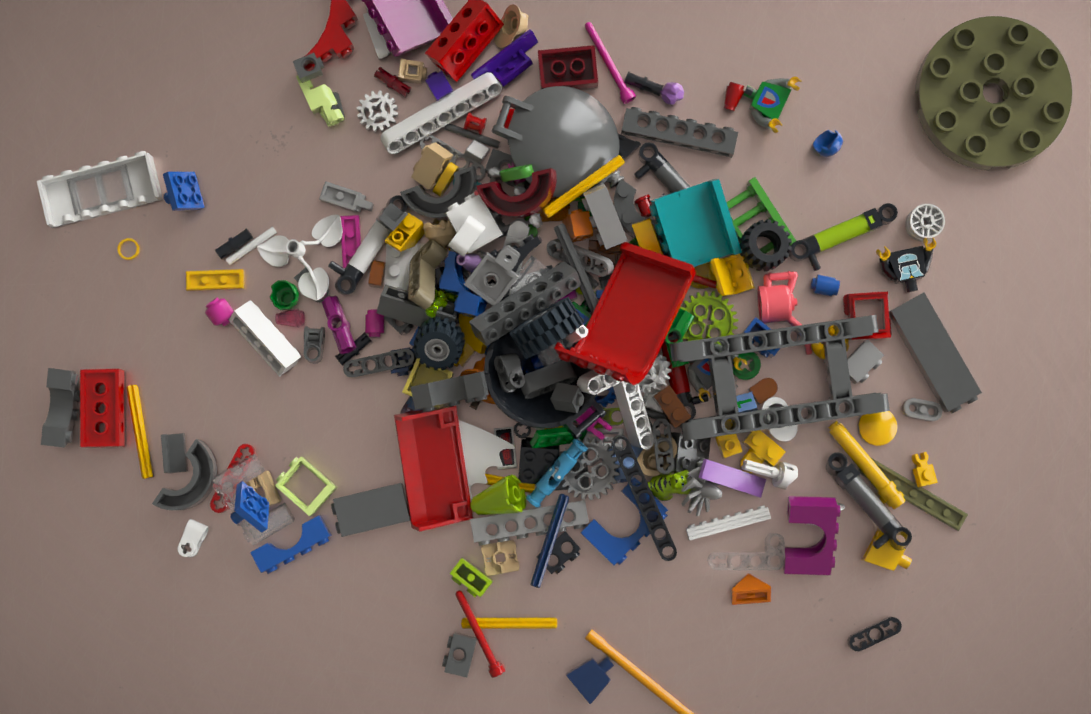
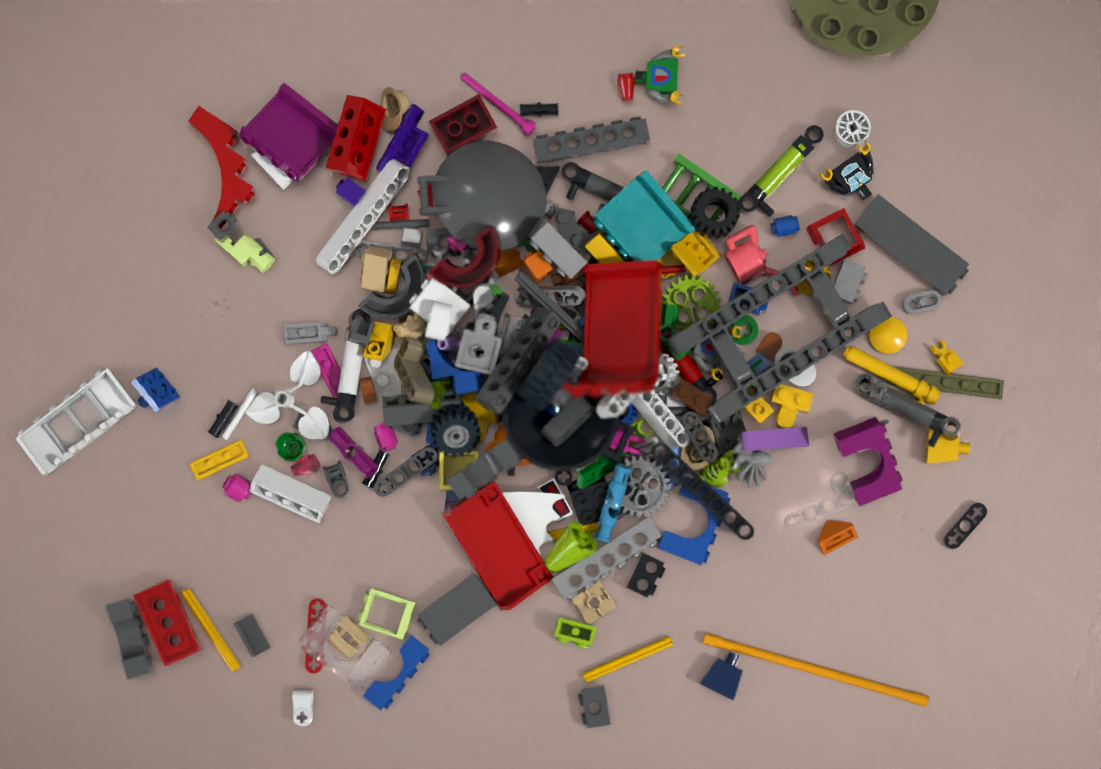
camera: 25 degrees left, 0 degrees up
yellow piece [117,238,140,260] -> none
dark grey brick [152,439,217,510] -> none
blue plate [230,481,269,533] -> none
white gear [357,90,398,133] -> none
dark red pin [374,67,411,98] -> none
tan window [398,58,427,84] -> none
red piece [455,590,505,678] -> none
dark grey piece [494,353,525,393] -> none
bright green beam [500,164,534,182] -> none
dark blue axle [530,494,569,588] -> none
yellow axle [543,155,625,218] -> none
dark grey brick [551,383,584,413] -> none
medium lavender rock [661,82,684,105] -> none
white piece [686,505,771,541] -> none
white piece [742,459,798,490] -> none
blue hair [813,130,843,157] -> none

